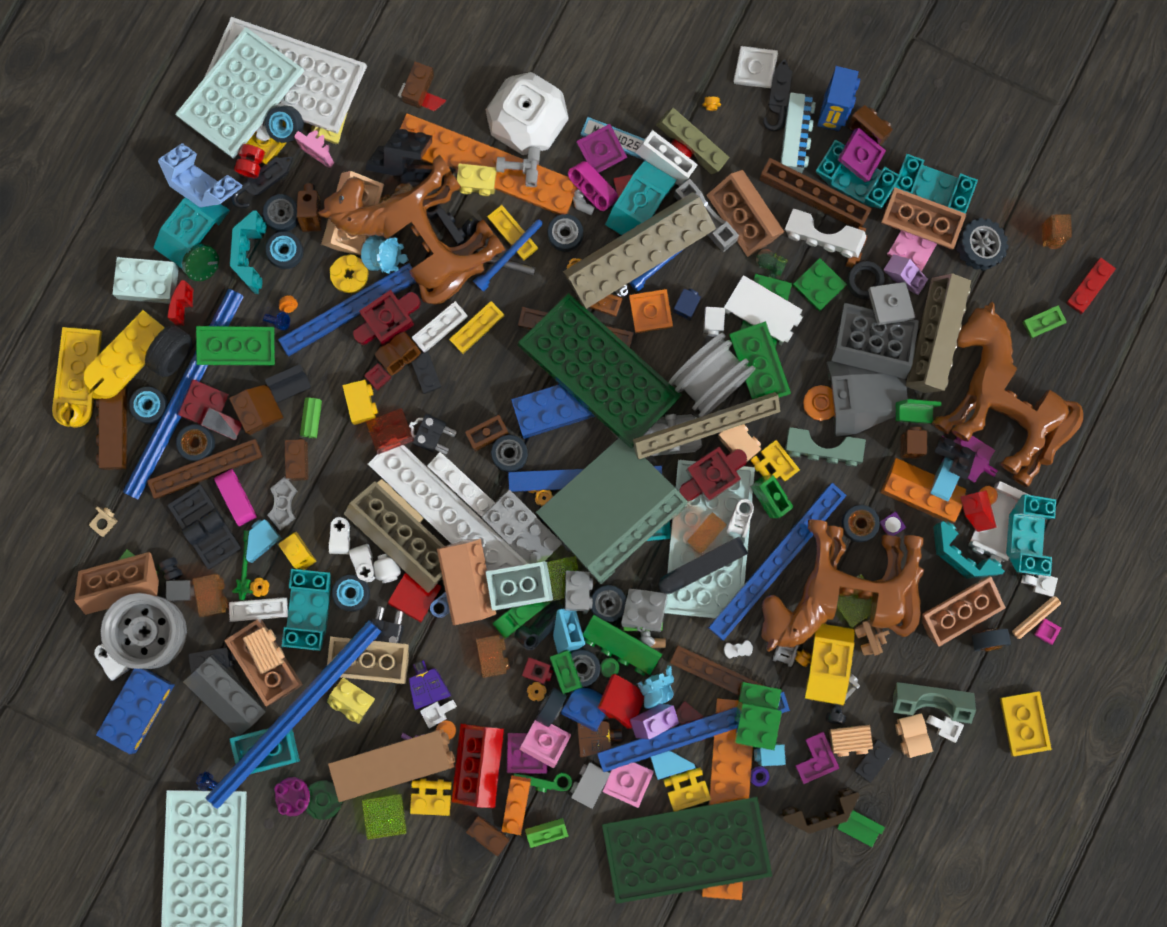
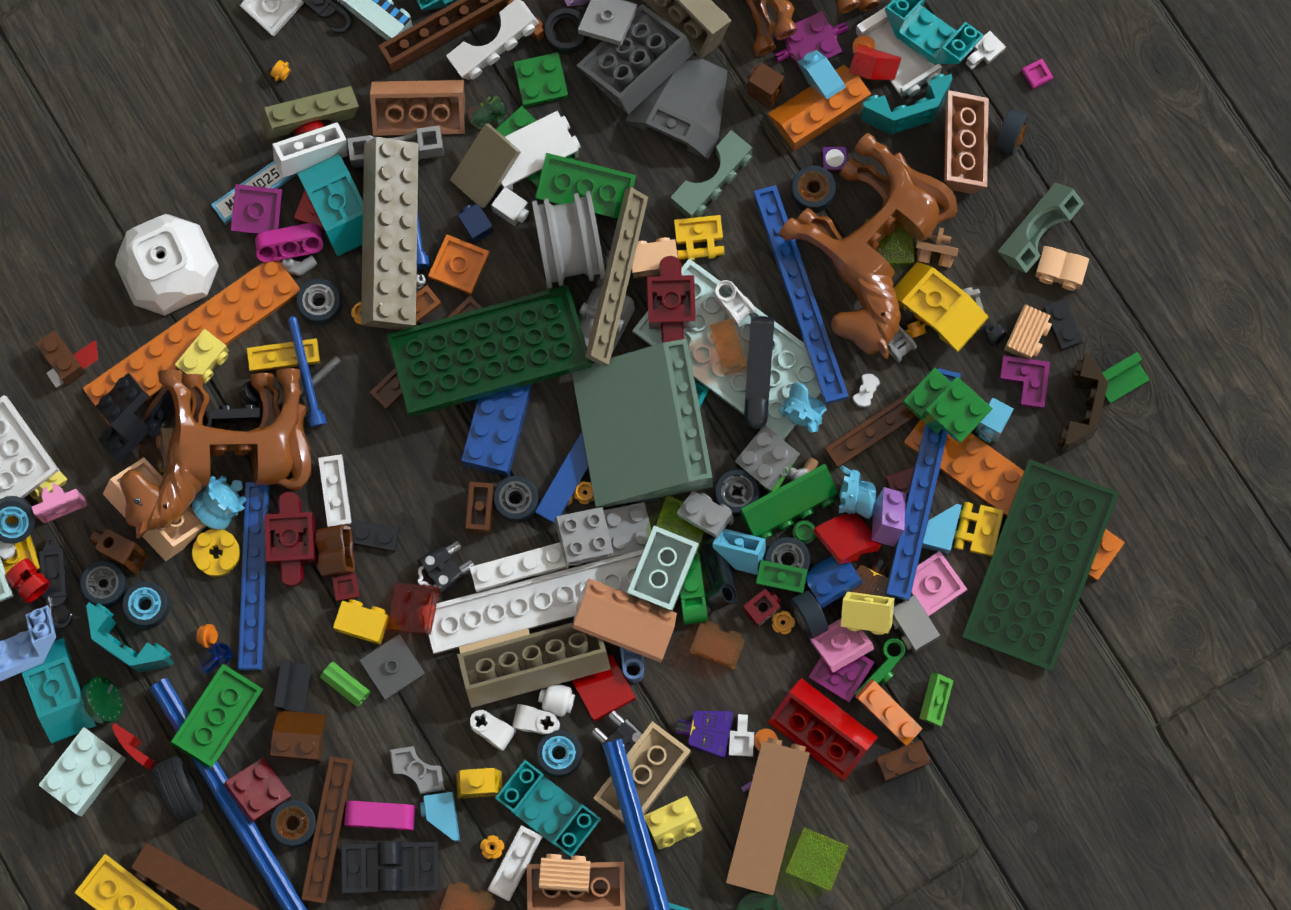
camera: 55 degrees left, 5 degrees down
yellow plate [83,310,165,399] -> none
wheel [129,387,168,424] -> none
tile [199,407,242,440] -> none
green piece [232,531,253,600] -> none
reddish brown brick [285,439,309,481] -> none
yellow plate [410,778,452,816] -> none
yellow plate [449,301,504,354] -> none
light grey bar [496,147,540,187] -> none
green brick [750,475,793,518] -> none
dark purple plate [750,767,769,787] -> none
orange wheel [803,385,835,421] -> none
green panel [896,399,941,424] -> none
white plate [926,715,964,743] -> none
black plate [934,436,976,480] -> none
yellow plate [1000,691,1052,756] -> none
light nougat axle [1012,596,1061,639] -> none
none -> dark grey plate [359,634,426,700]
none -> dark tan tile [450,124,521,208]
none -> medium azure hair [778,382,827,433]
none -> light yellow brick [841,592,895,635]

